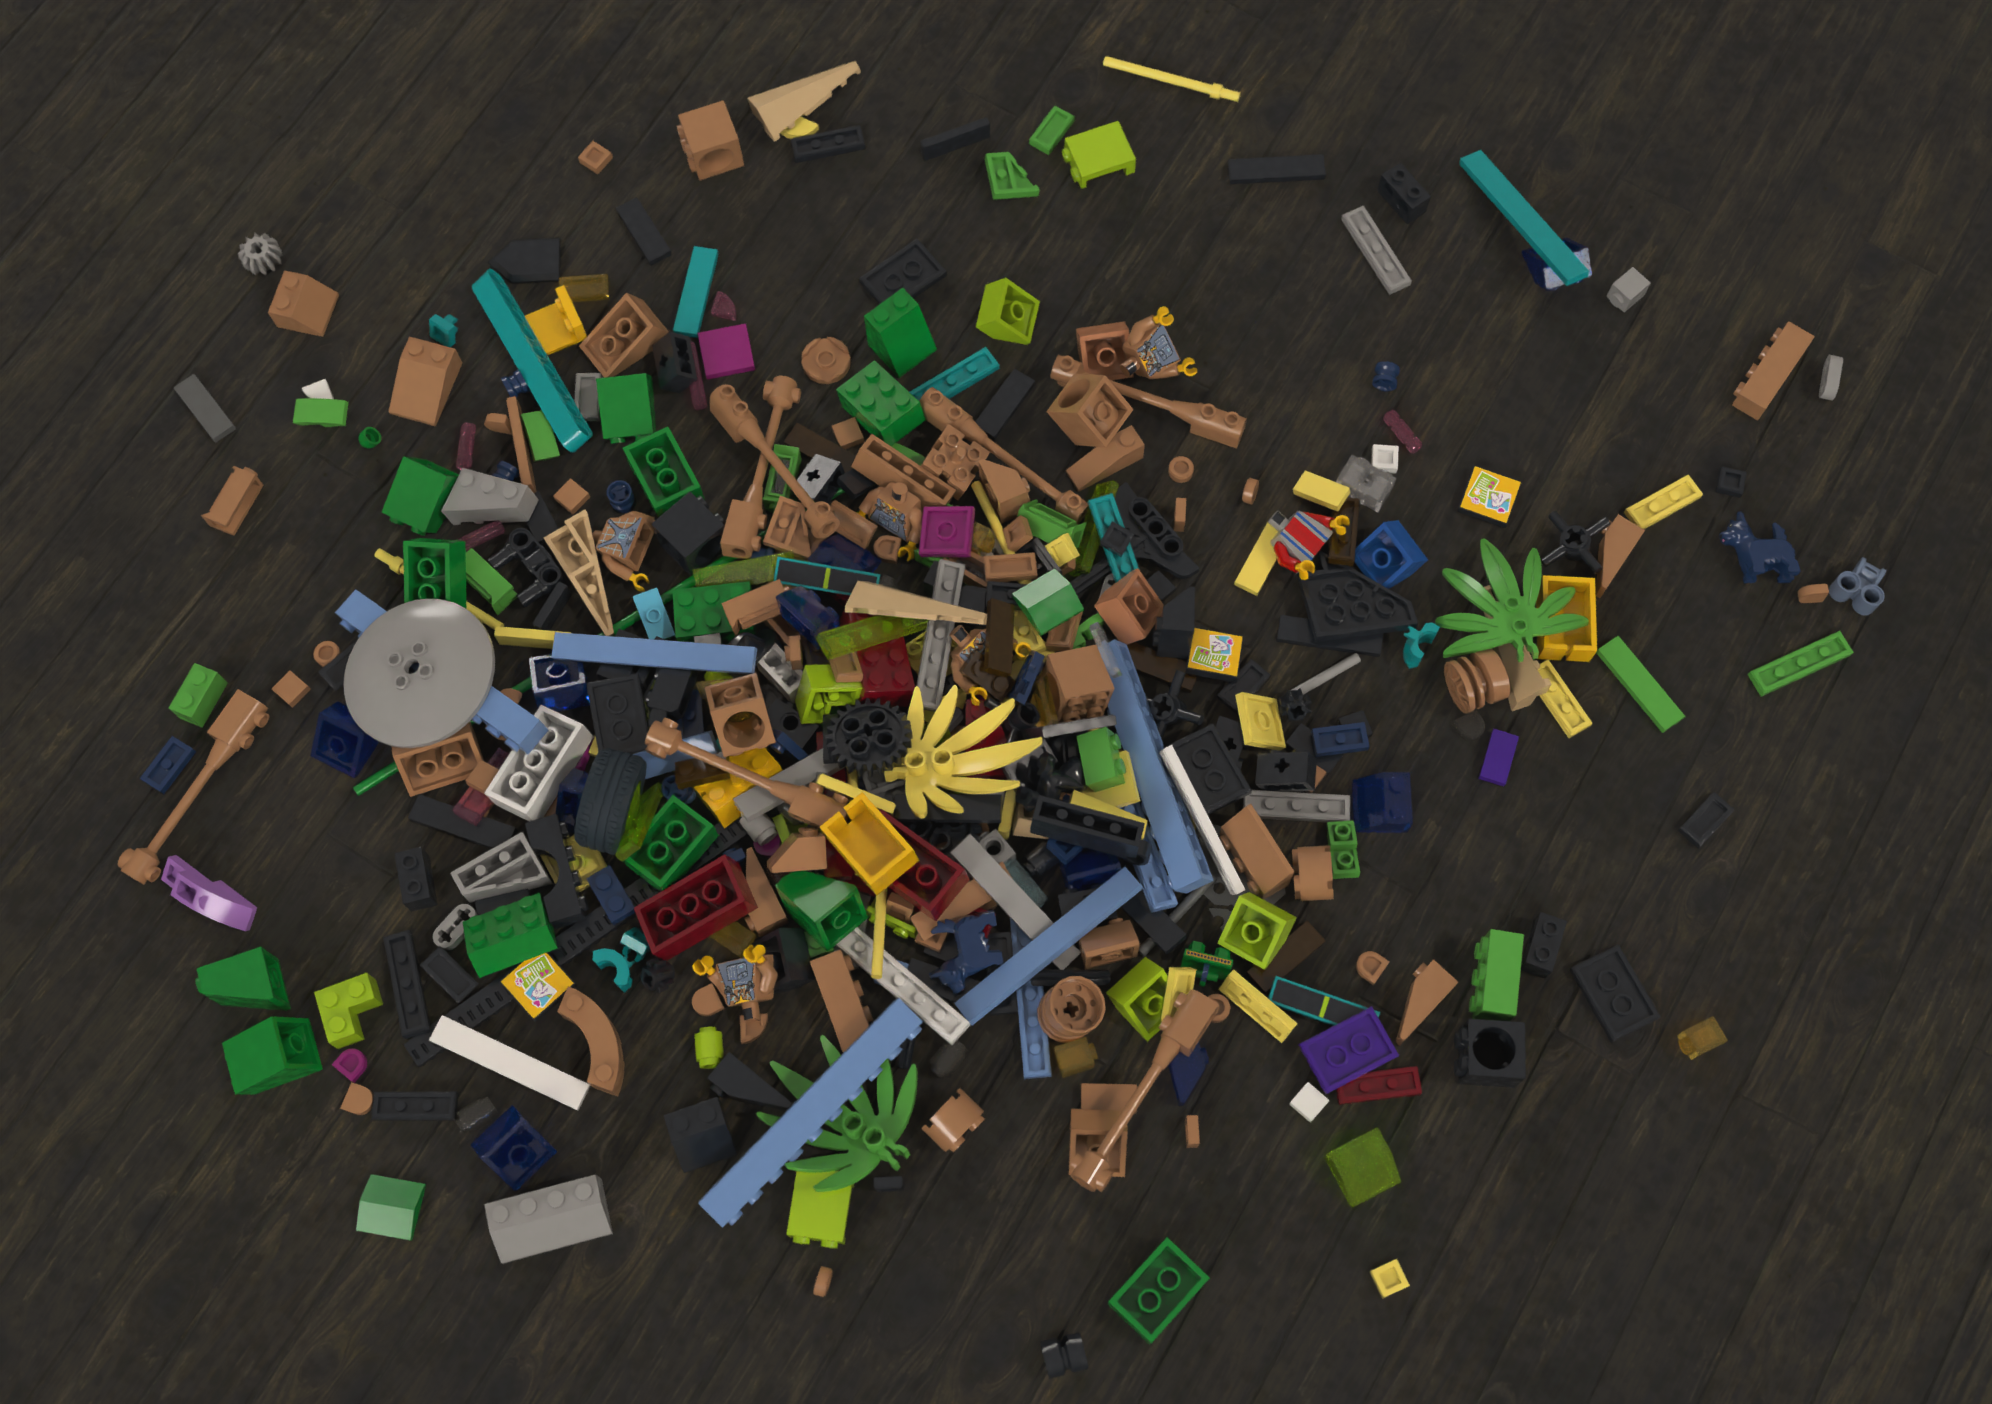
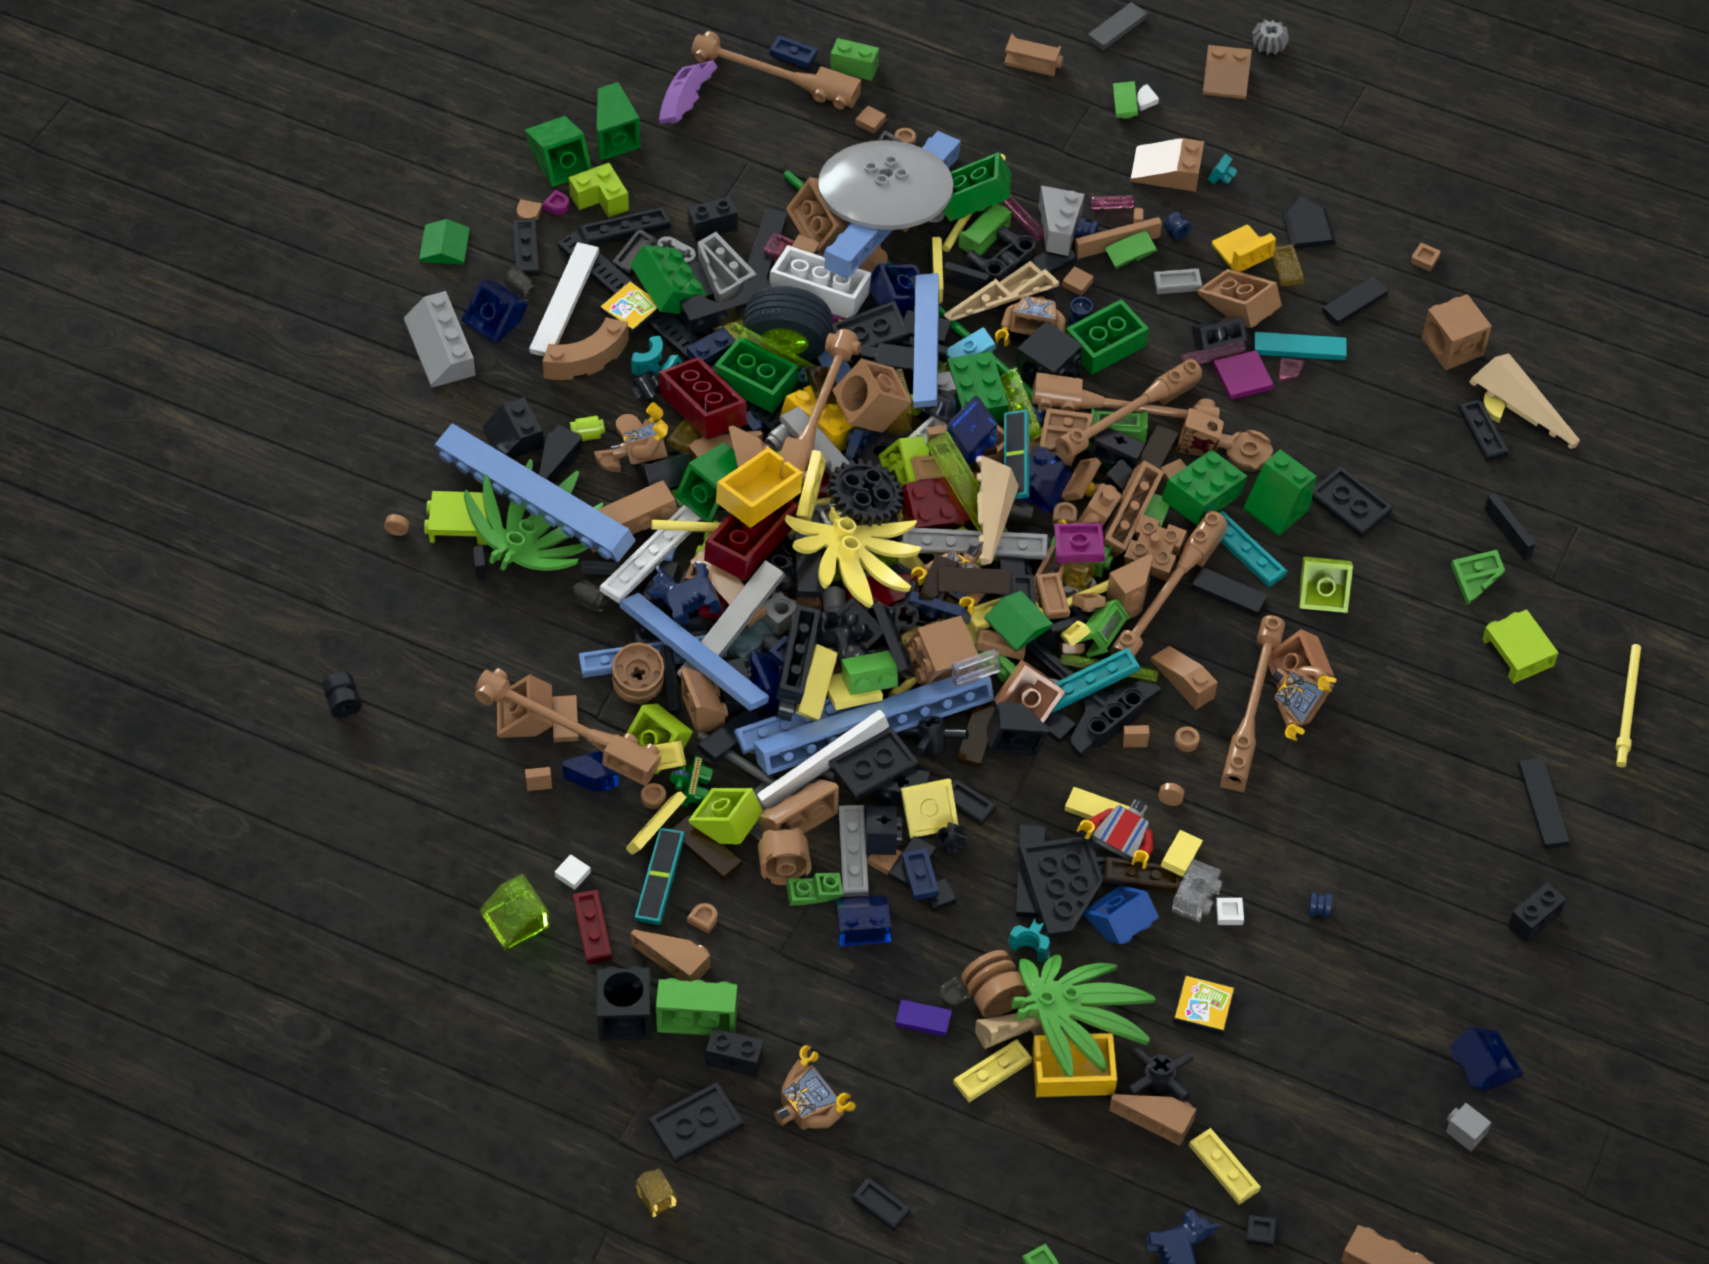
camera: 80 degrees right, 15 degrees down
clear blue slope [310,702,378,778] -> none
green hinge [359,427,381,449] -> none
green slope [382,456,459,536] -> none
teal beam [472,269,593,453] -> none
green slope [596,373,656,444] -> none
medium nougat window [721,579,794,636] -> none
medium nougat brick [921,1088,984,1152] -> none
bright green tile [1029,106,1075,155] -> none
medium nougat brick [1046,374,1134,447] -> none
clear yellow brick [1054,1037,1098,1078] -> none
black tile [1099,521,1134,557] -> none
green brick [1108,1238,1210,1345] -> none
tile [1185,627,1244,683] -> none
light grey bar [1292,653,1361,695] -> none
dark purple tile [1299,1006,1399,1095] -> none
light grey tile [1341,206,1412,295] -> none
light yellow tile [1370,1259,1410,1298] -> none
clear pink axle [1383,410,1422,453] -> none
teal tile [1459,150,1589,286] -> none
bright green tile [1596,636,1685,733] -> none
none -> torso [774,1045,855,1130]
none -> medium nougat torso [1176,408,1234,456]

